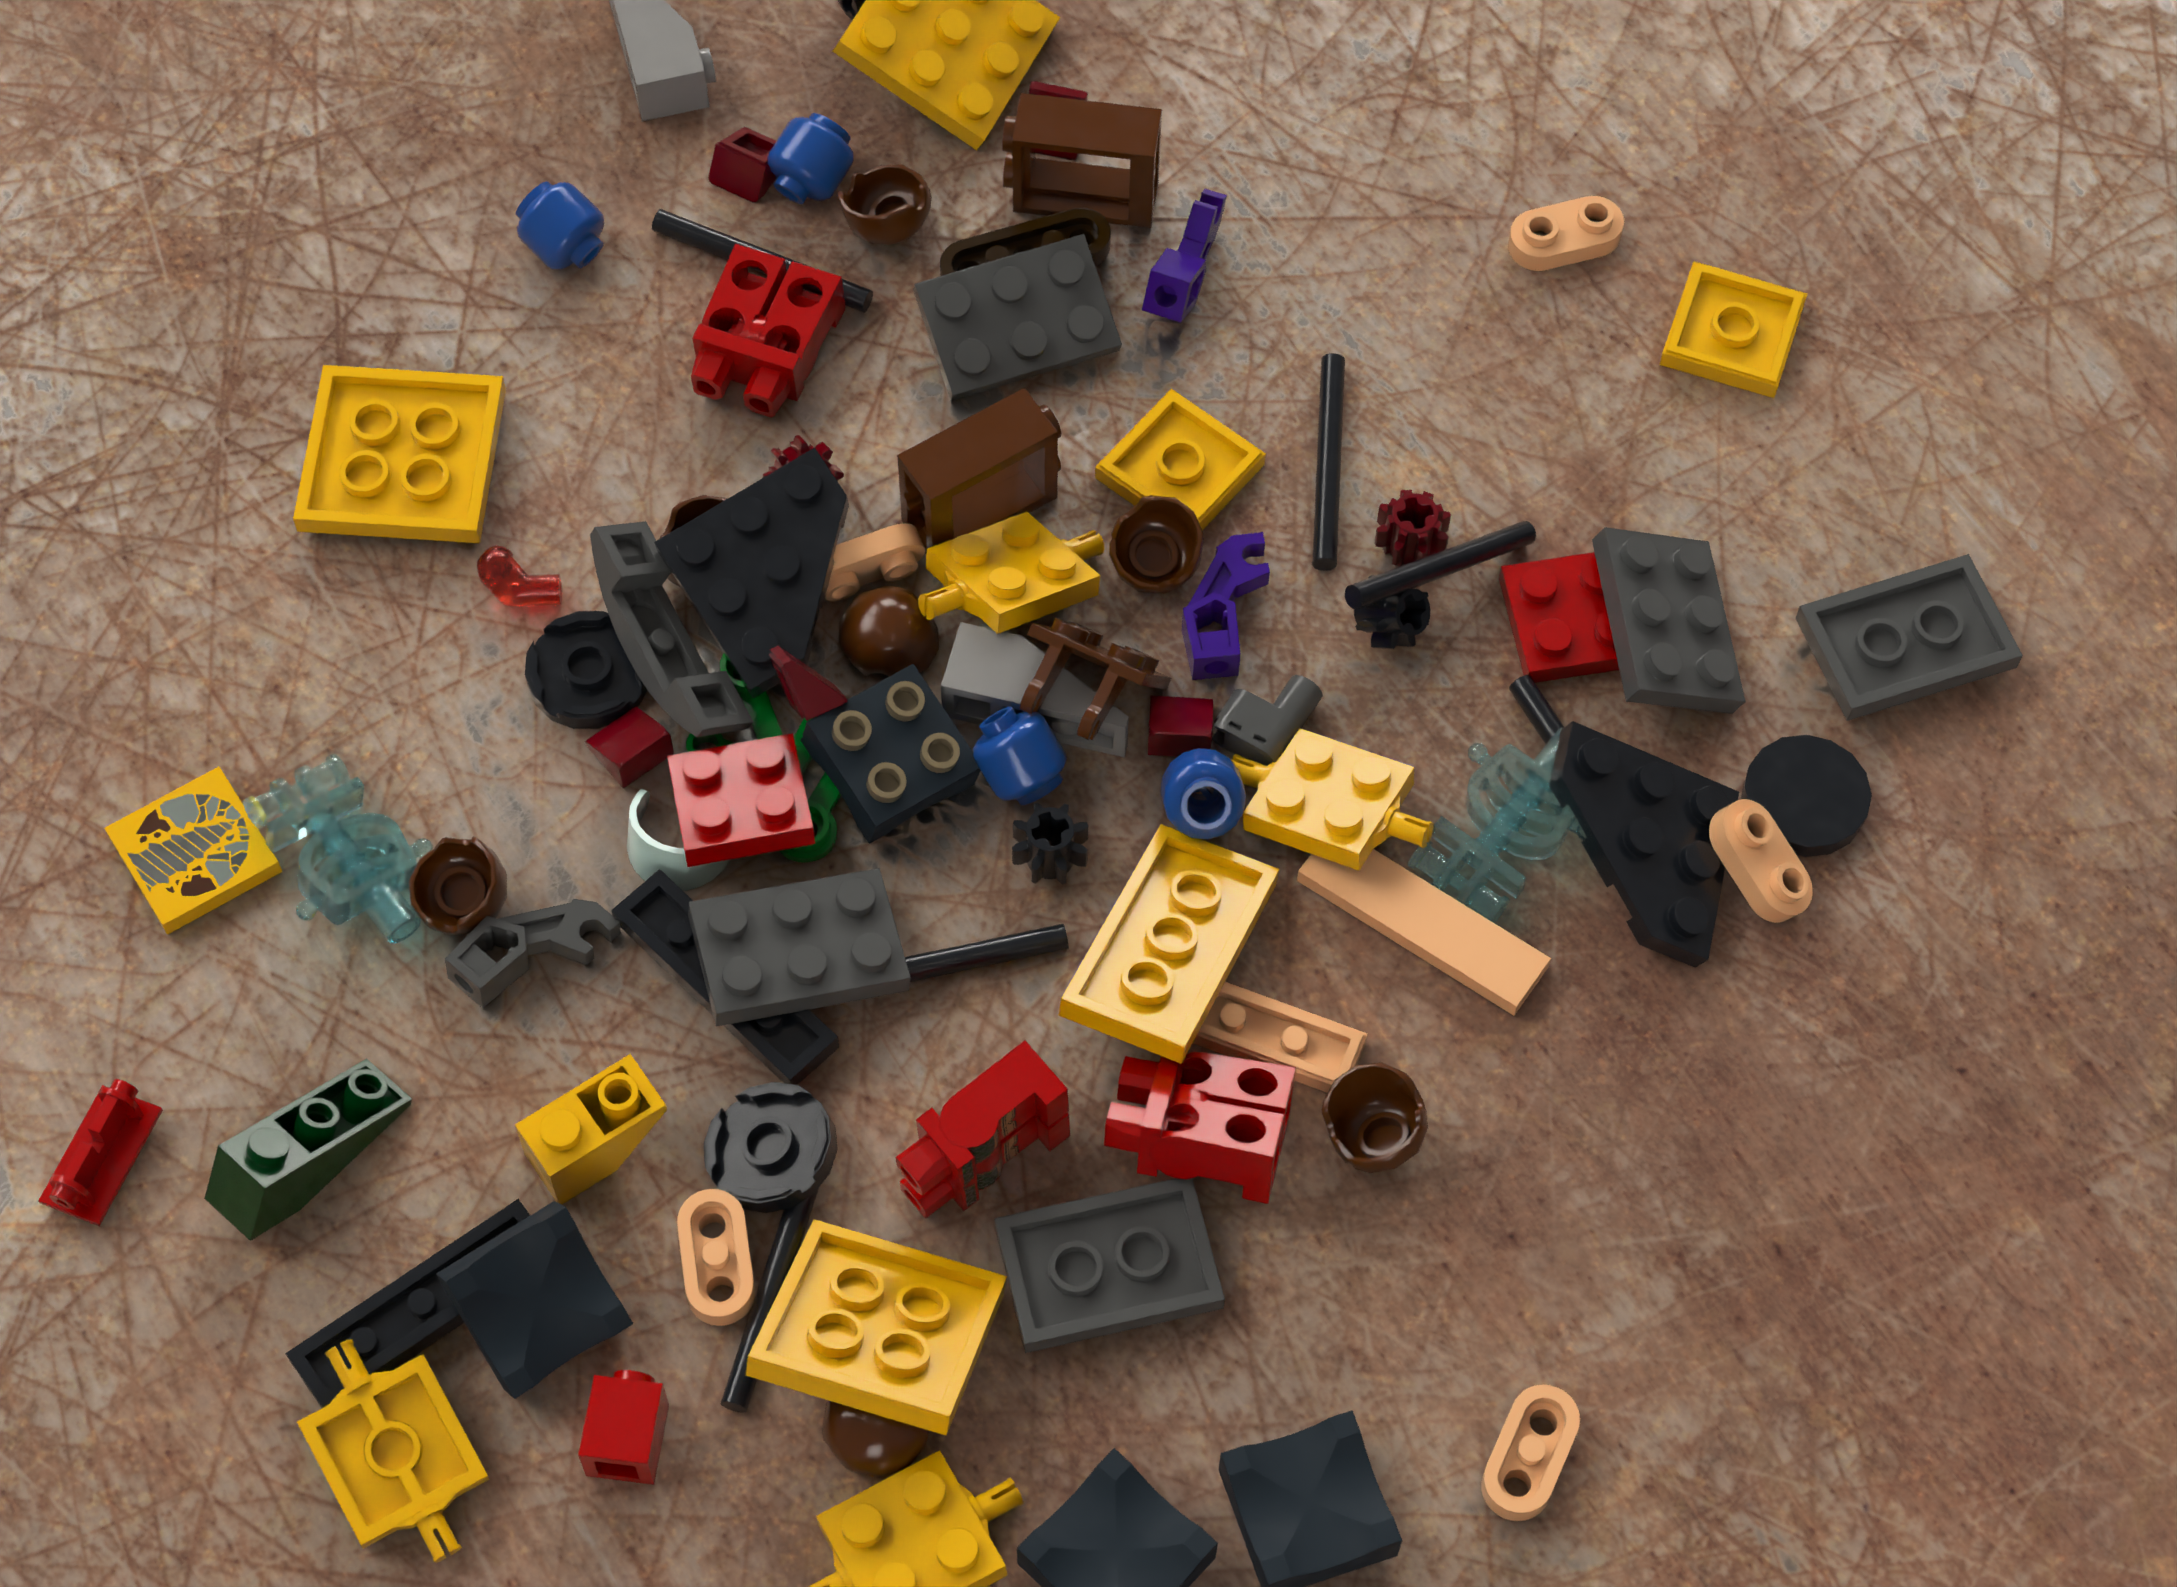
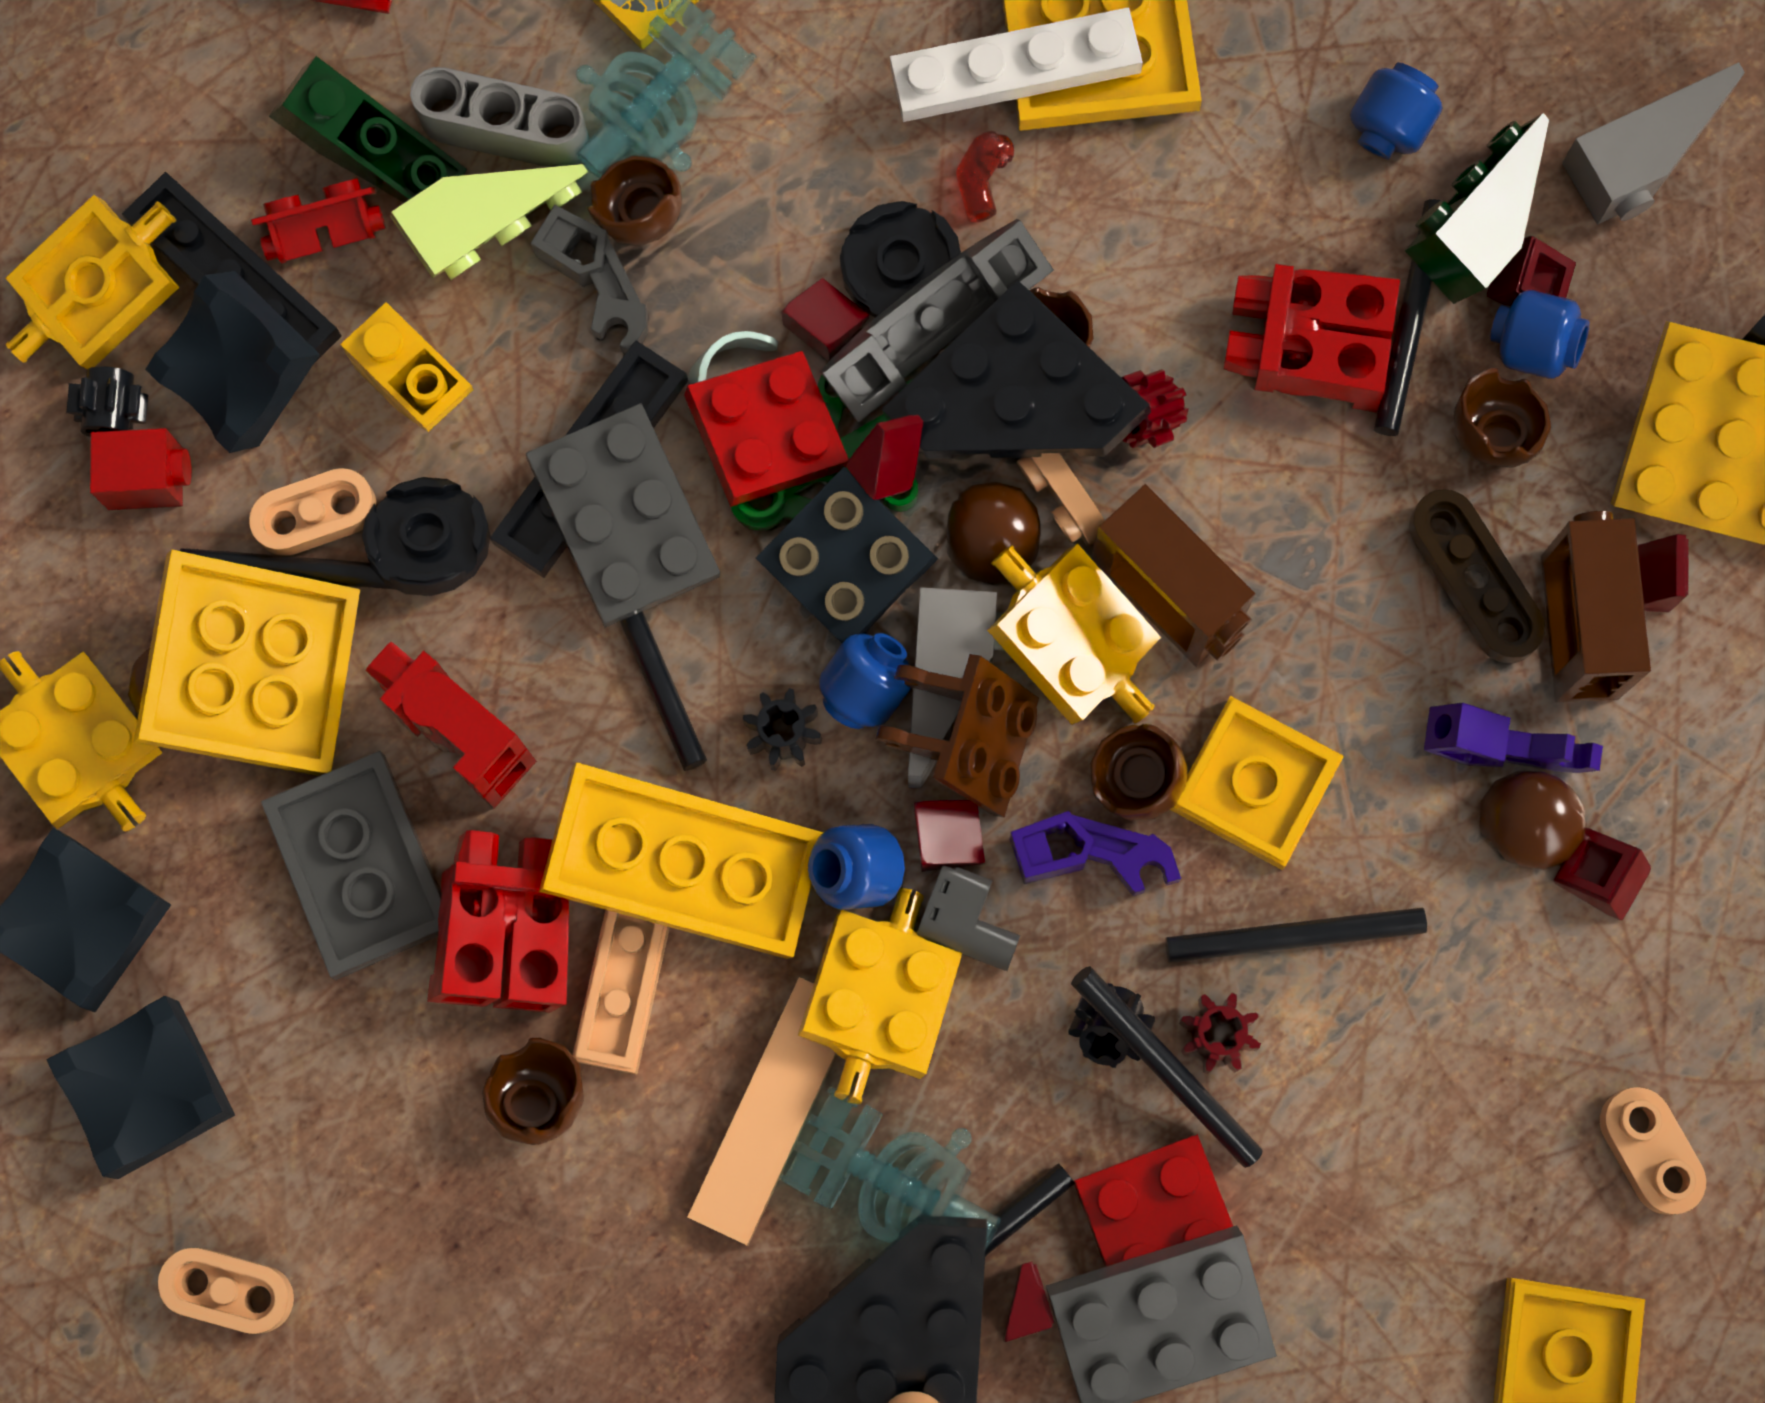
camera: 85 degrees right, 15 degrees up
dark grey plate [913,234,1122,401] -> none
none -> black gear [66,366,148,437]
none -> red hinge [251,178,386,264]
none -> yellowish green slope [390,164,588,280]
none -> light grey beam [410,67,590,167]
none -> white plate [890,7,1143,122]
none -> dark red slope [1003,1261,1054,1342]
none -> slope [1405,113,1549,304]
none -> reddish brown hair [1479,771,1587,870]
none -> dark red slope [1553,827,1651,920]

